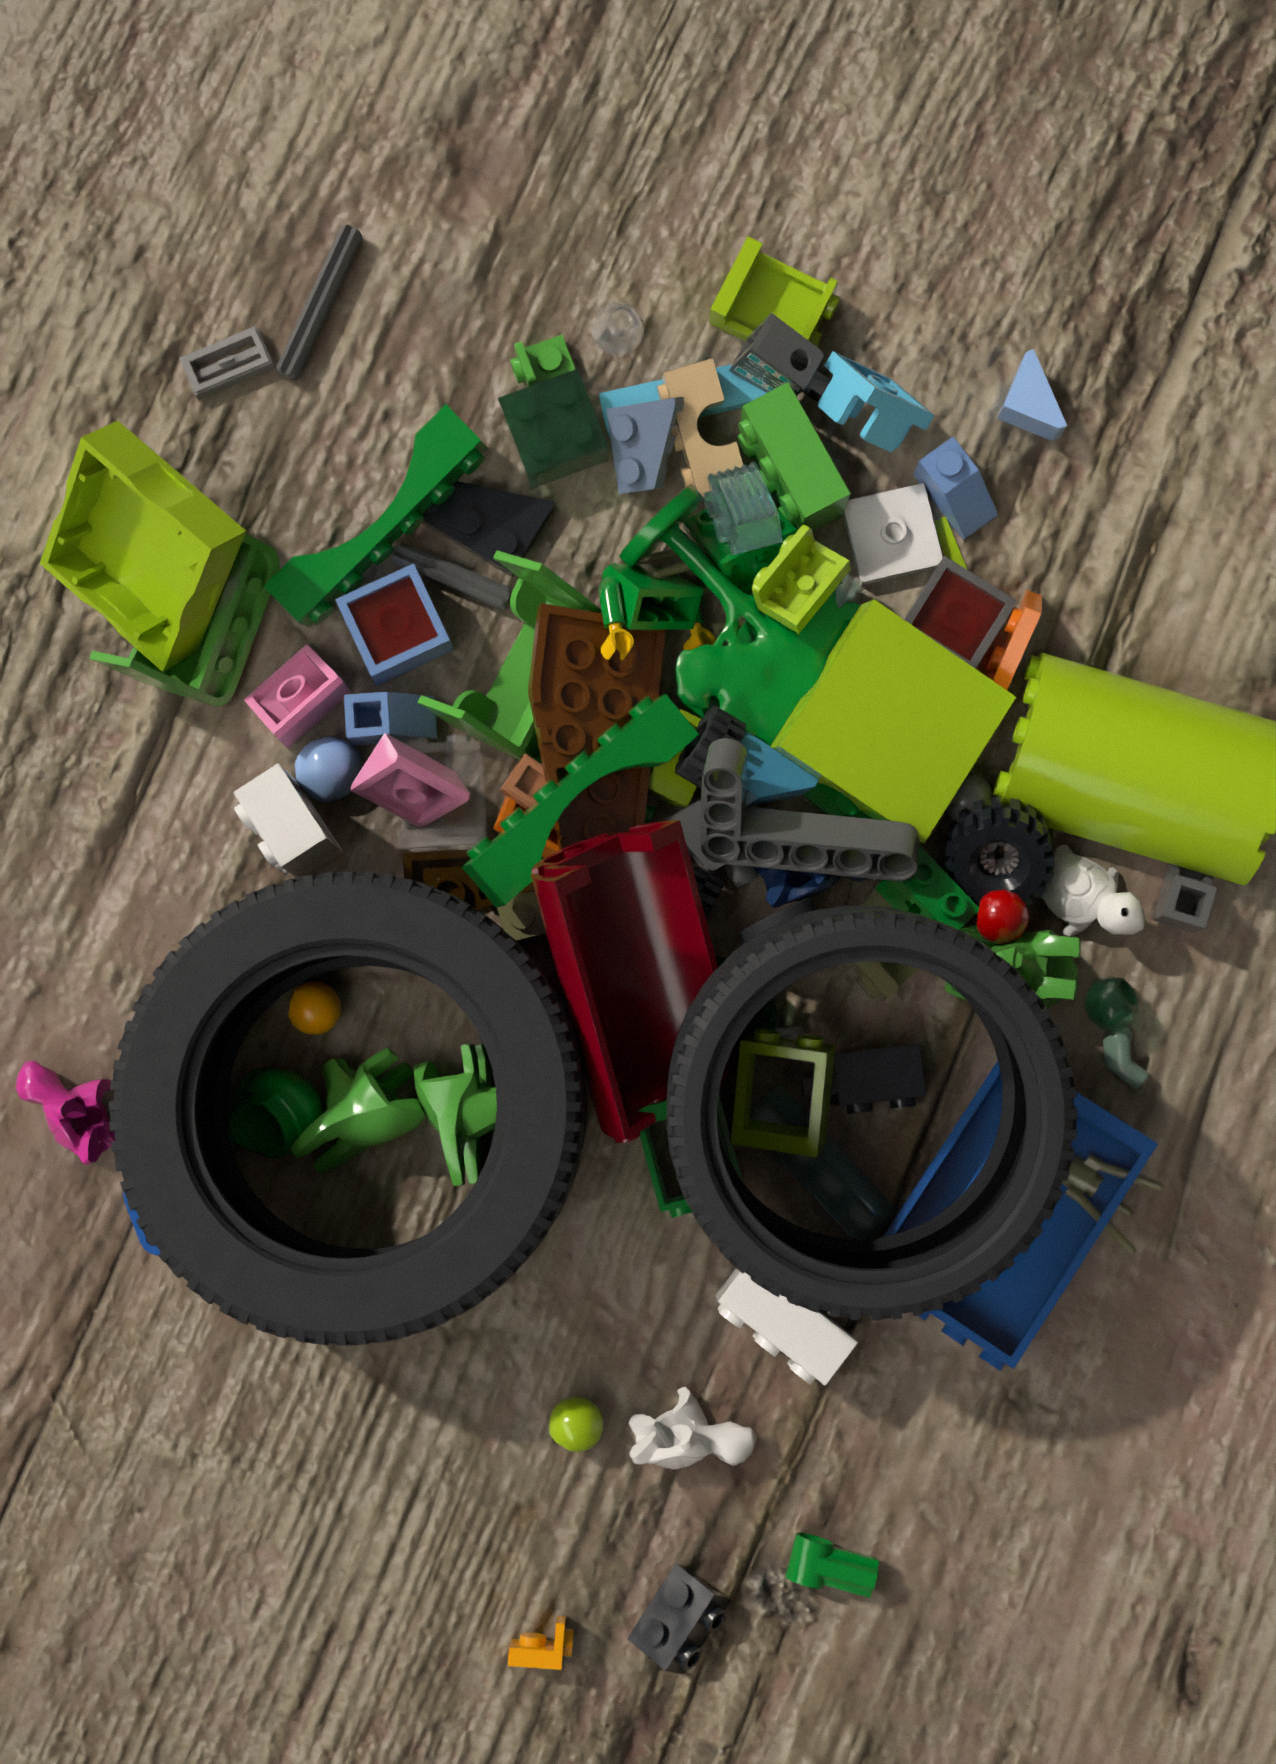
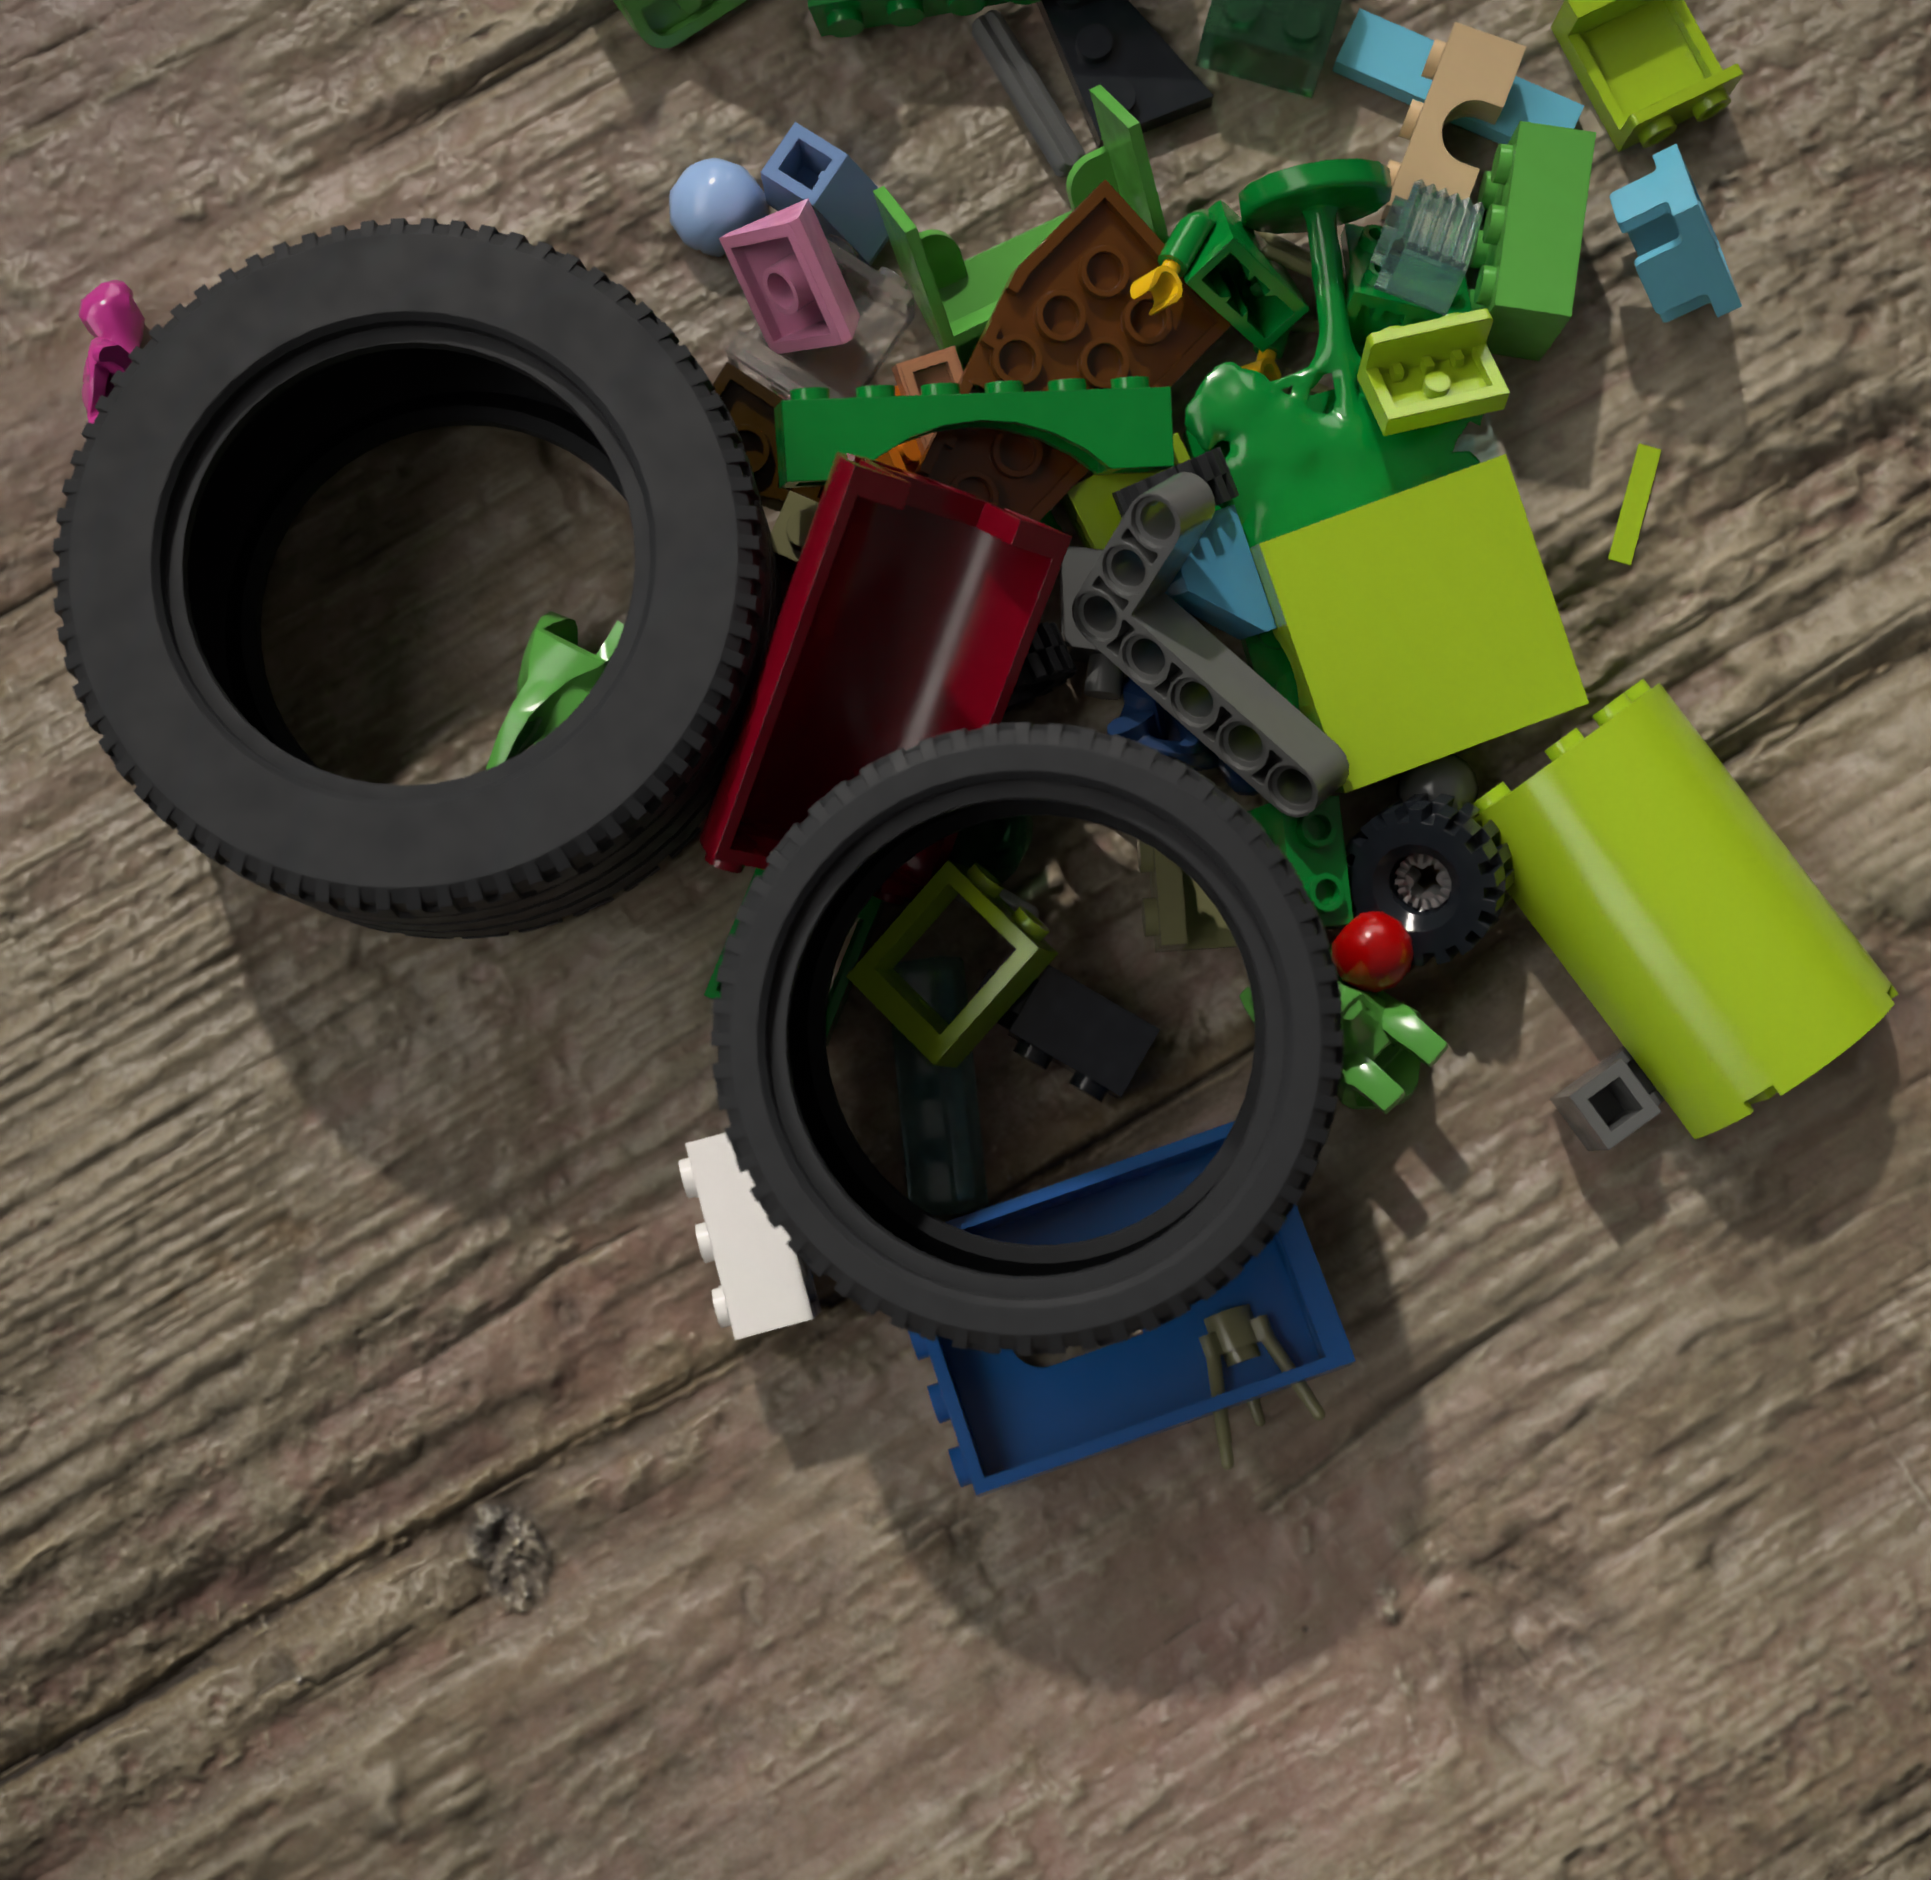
camera: 35 degrees right, 0 degrees up
green helmet [225,1066,325,1159] -> none
white brick [233,763,344,877] -> none
bright pink slope [244,644,351,749] -> none
light orange piece [288,980,341,1035] -> none
bright green piece [290,1048,425,1174] -> none
piece [335,563,454,686] -> none
light orange bracket [508,1615,574,1670] -> none
lime piece [548,1396,603,1453] -> none
sand blue wing [606,397,684,494] -> none
black bracket [627,1563,731,1675] -> none
white animal [629,1387,757,1469] -> none
dark grey torso [729,313,831,402] -> none
green piece [785,1532,879,1598] -> none
white plate [843,483,943,586] -> none
clear red piece [904,556,1017,669] -> none
medium blue slope [913,437,998,541] -> none
orange wing [987,589,1042,690] -> none
light blue slope [997,349,1067,441] -> none
white animal [1034,845,1146,937] -> none
clear green piece [1084,976,1140,1031] -> none
sand green arm [1103,1024,1149,1090] -> none

